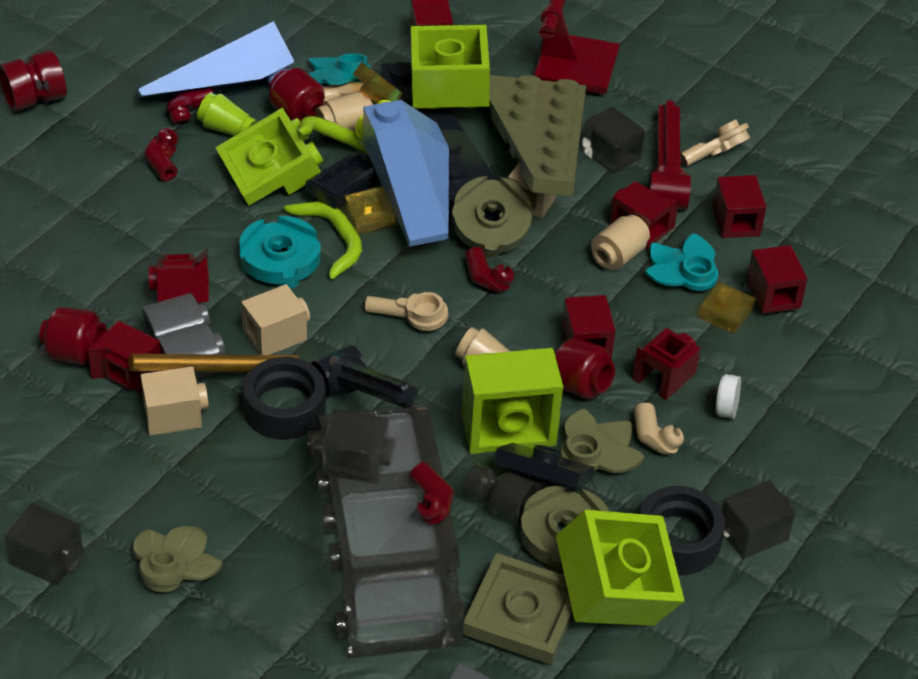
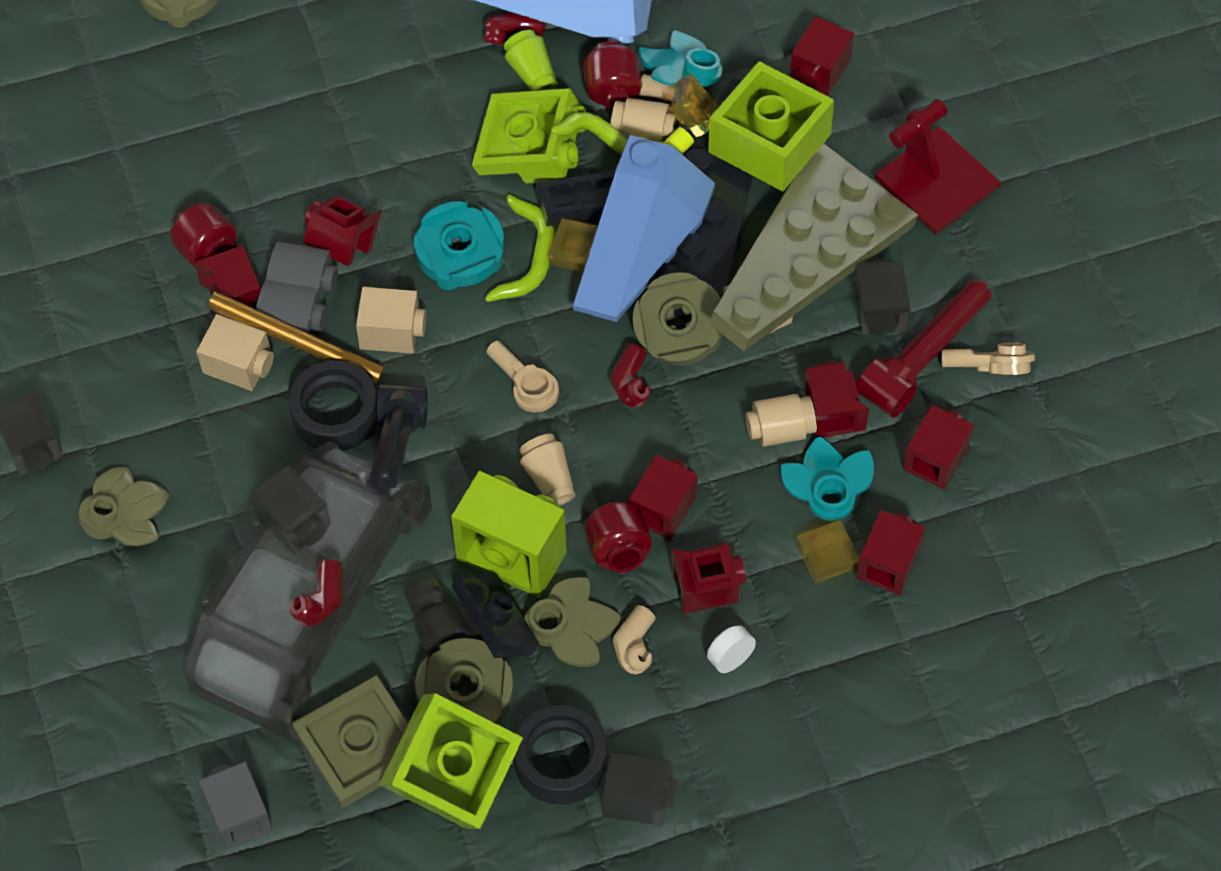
camera: 40 degrees right, 15 degrees up
dark red arm [145,128,178,181] -> none

